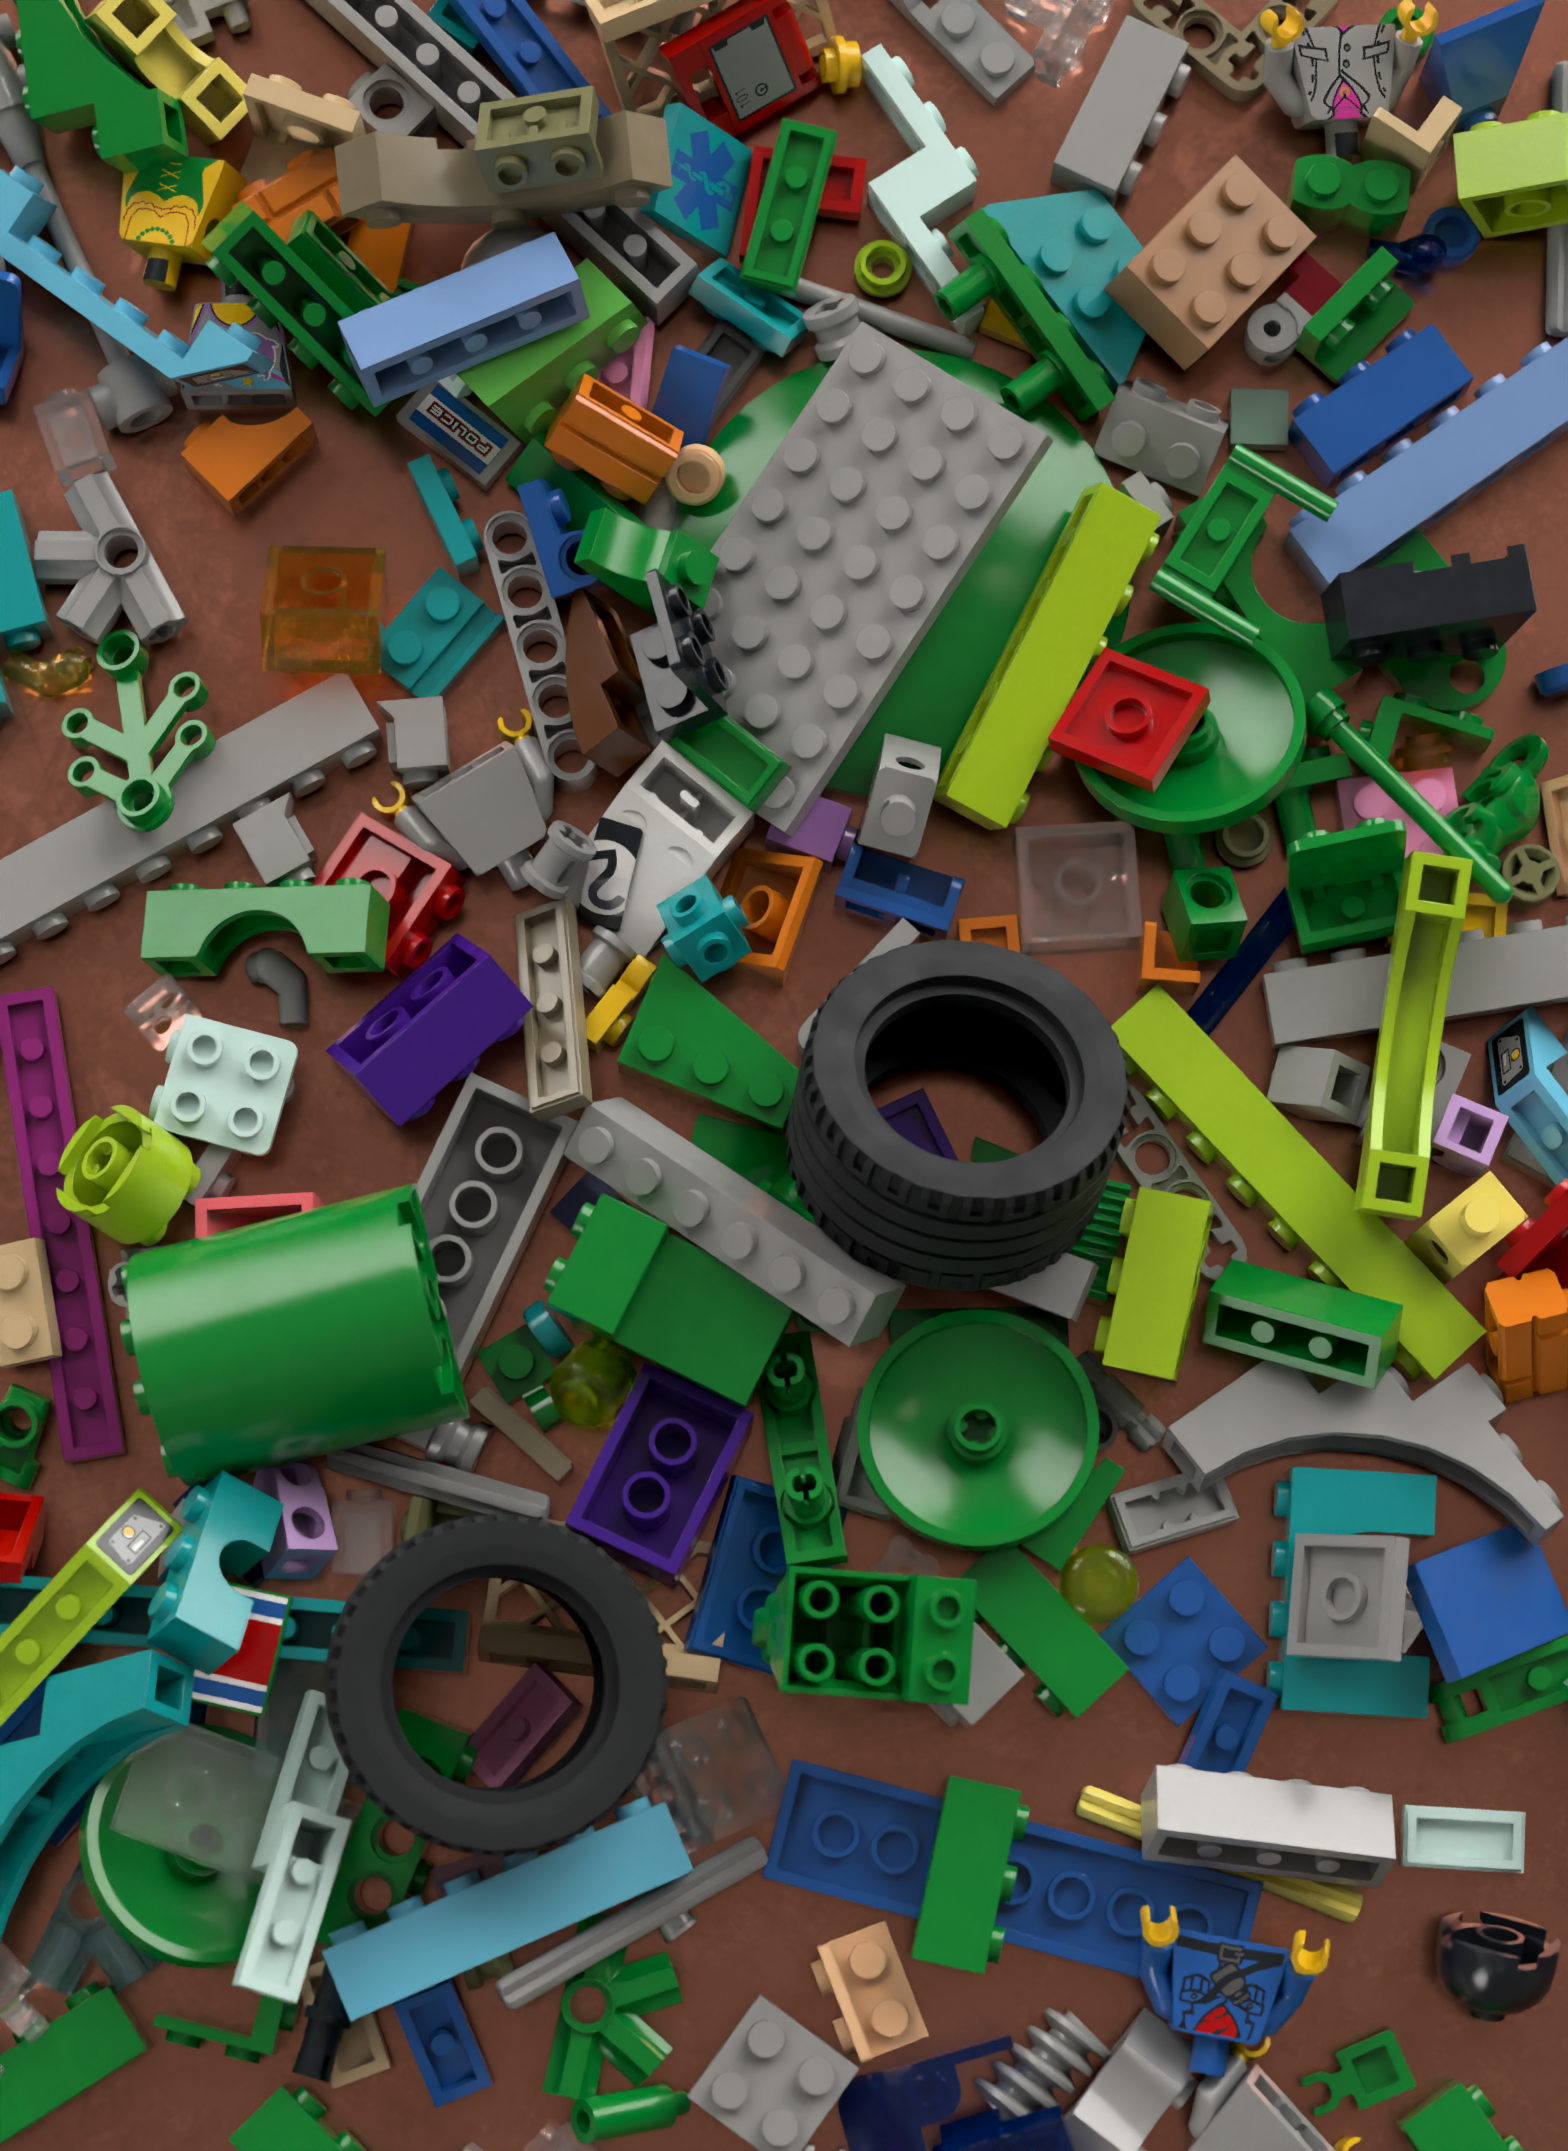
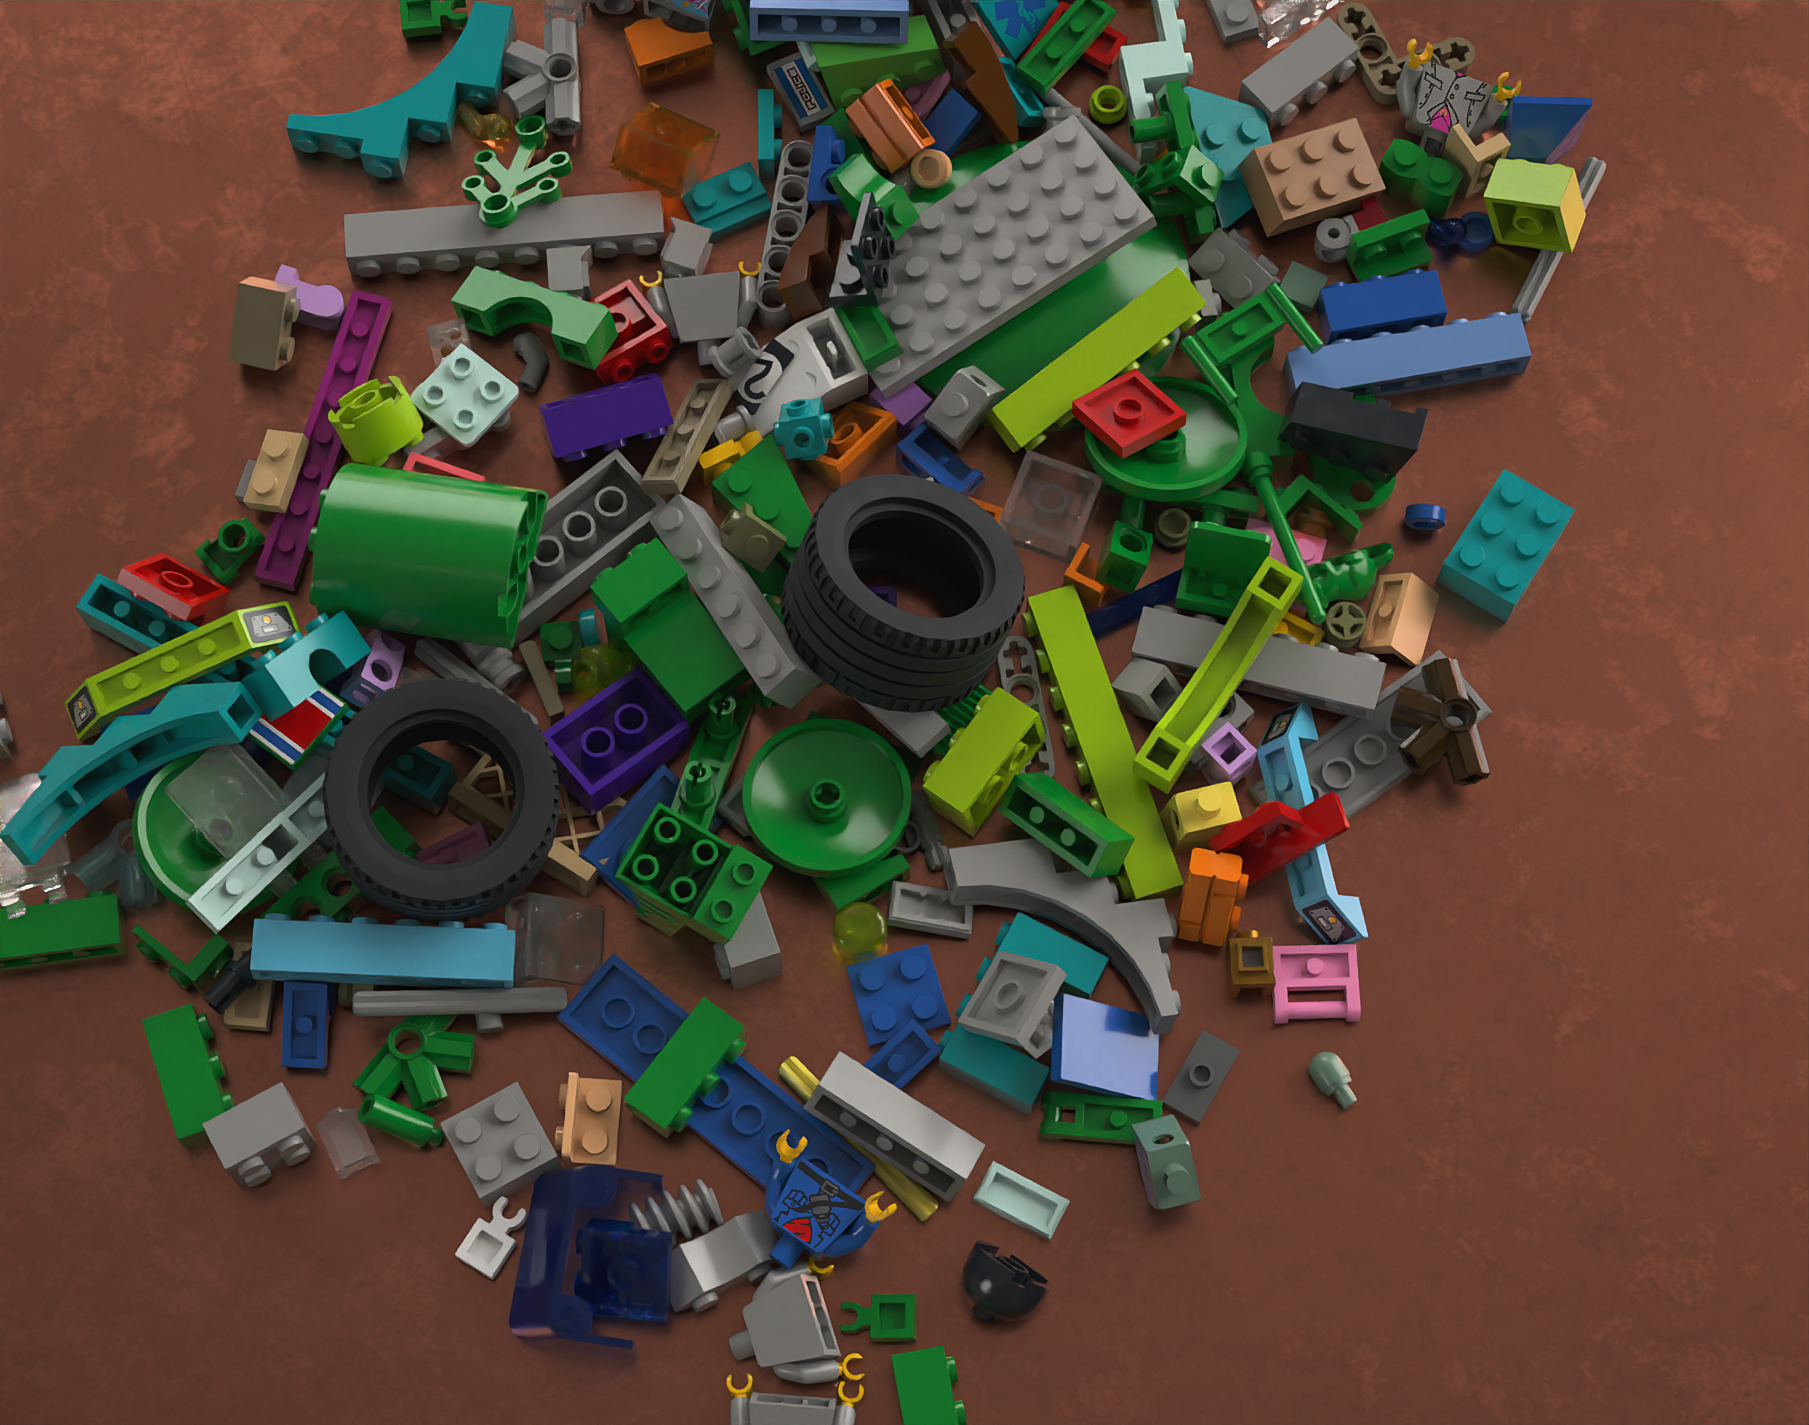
camera: 25 degrees right, 10 degrees down
green brick [959,1546,1130,1720] -> none
none -> olive bracket [720,502,786,573]
none -> reddish brown slope [942,21,1019,145]
none -> green bracket [1132,145,1225,208]

